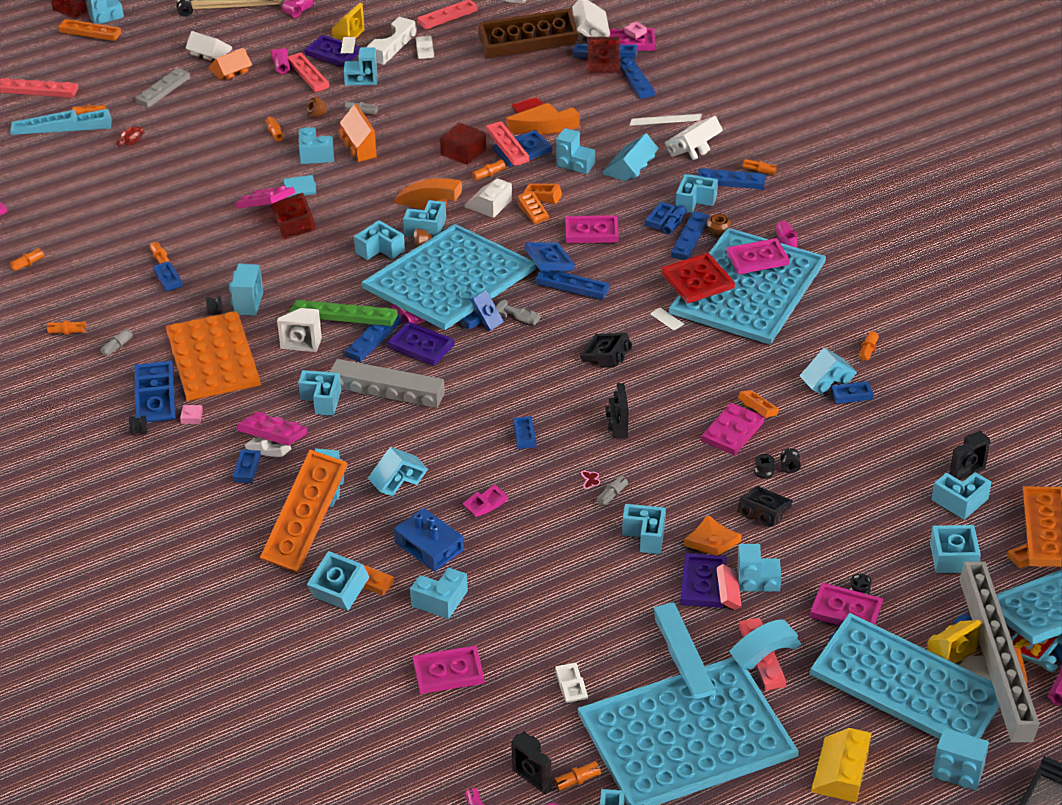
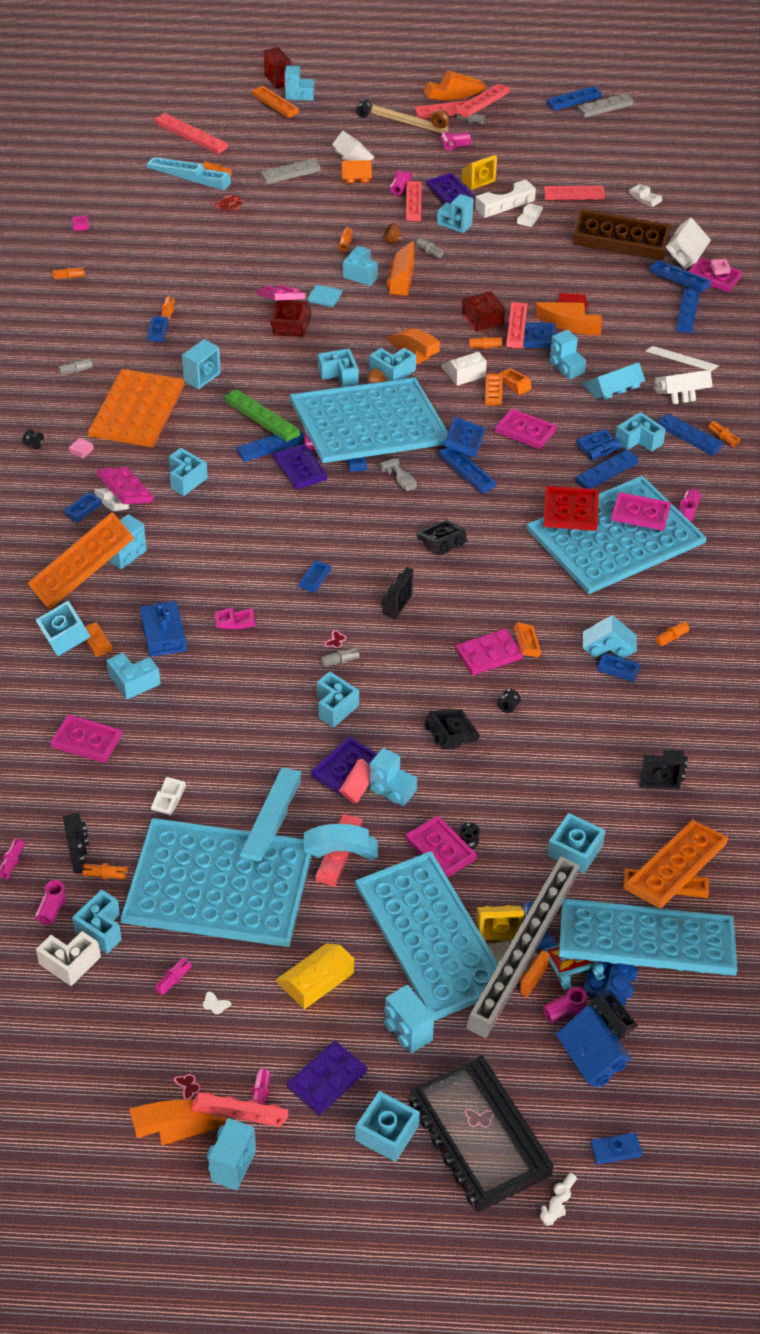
camera: 30 degrees right, 5 degrees up
orange pin [47,320,86,335] -> none
blue slope [134,361,176,423] -> none
black wheel [206,296,223,315] -> none
white slope [277,308,322,352] -> none
light grey brick [330,359,445,408] -> none
white sticker [341,37,356,53] -> none
medium azure brick [368,447,428,496] -> none
plate [470,290,504,331] -> none
clear red brick [587,37,620,73] -> none
white sticker [650,308,684,330] -> none
orange plate [684,515,741,556] -> none
dark orange cone [707,214,731,236] -> none
black wheel [754,454,775,479] -> none
medium azure brick [931,472,991,520] -> none

